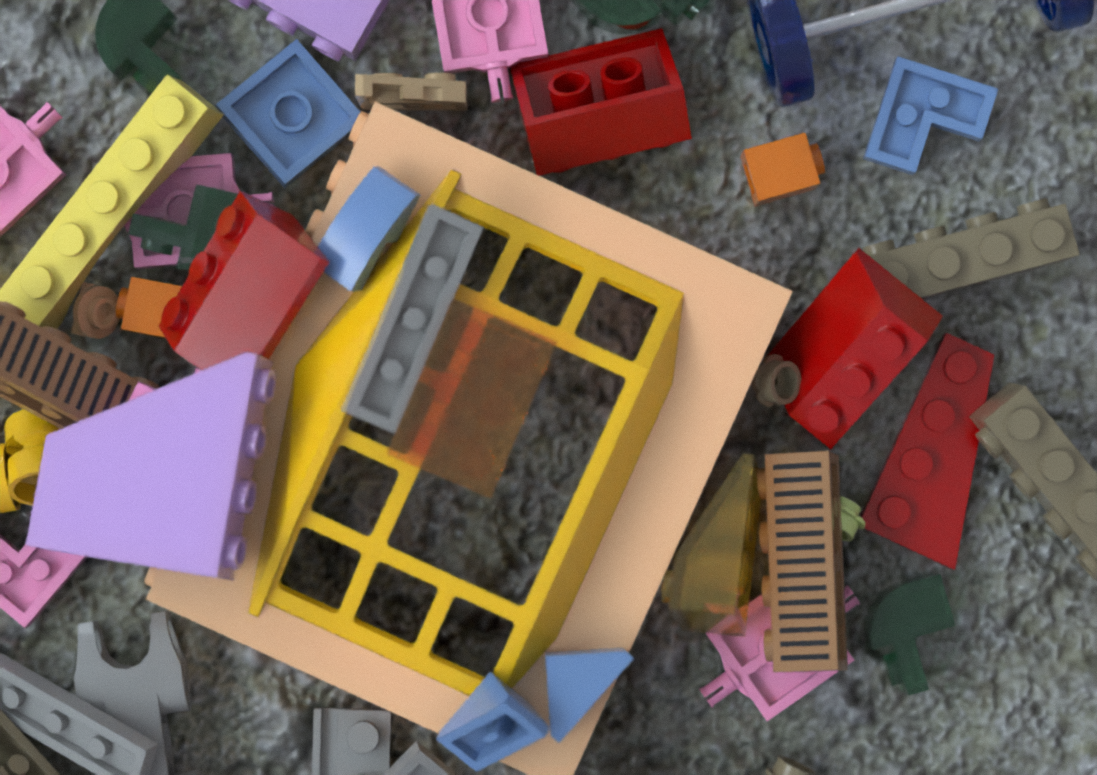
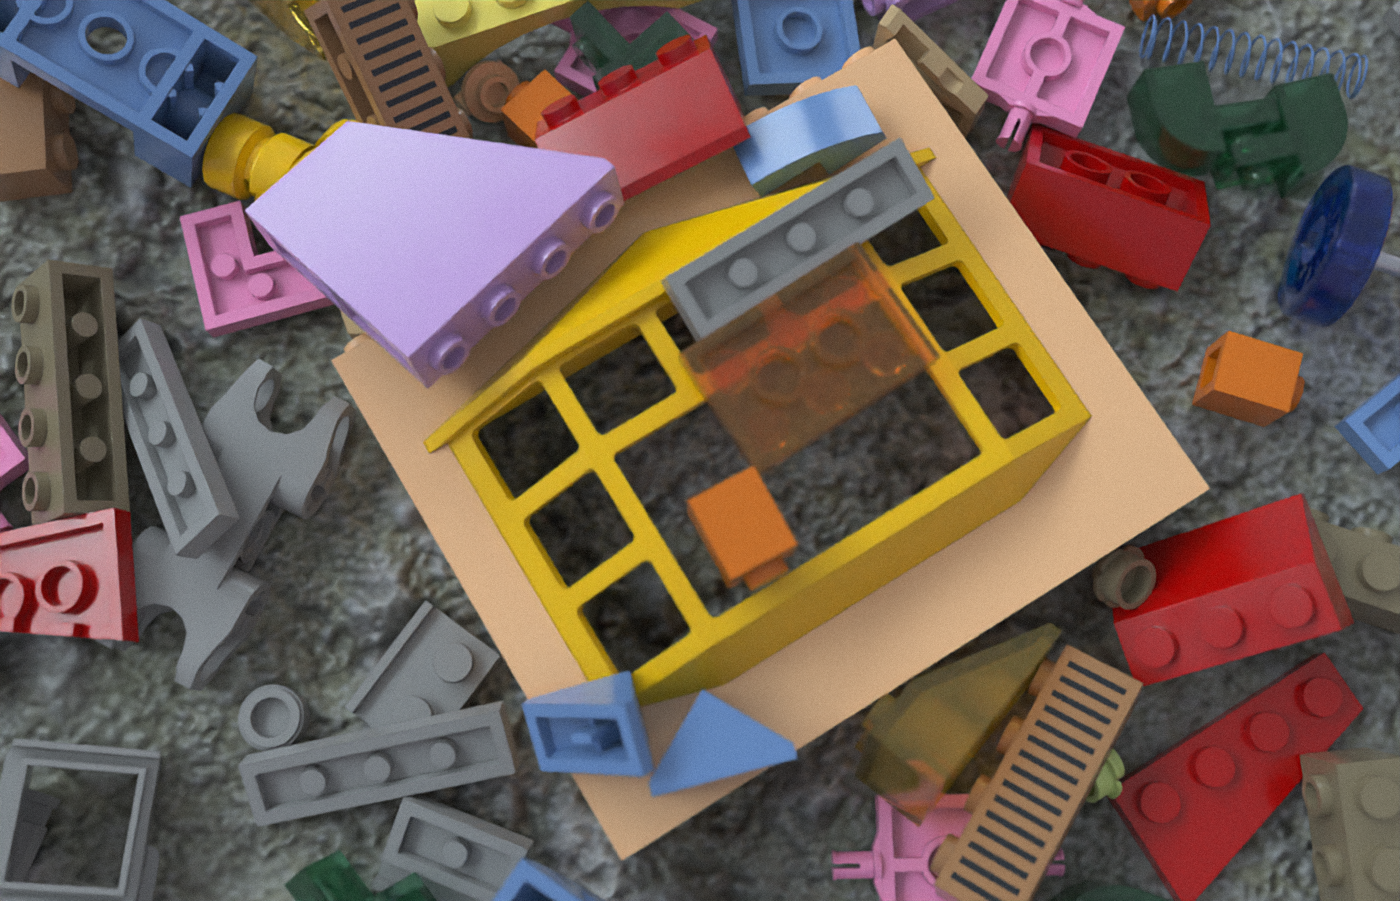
camera: 30 degrees right, 10 degrees down
none -> orange brick [687,465,798,591]

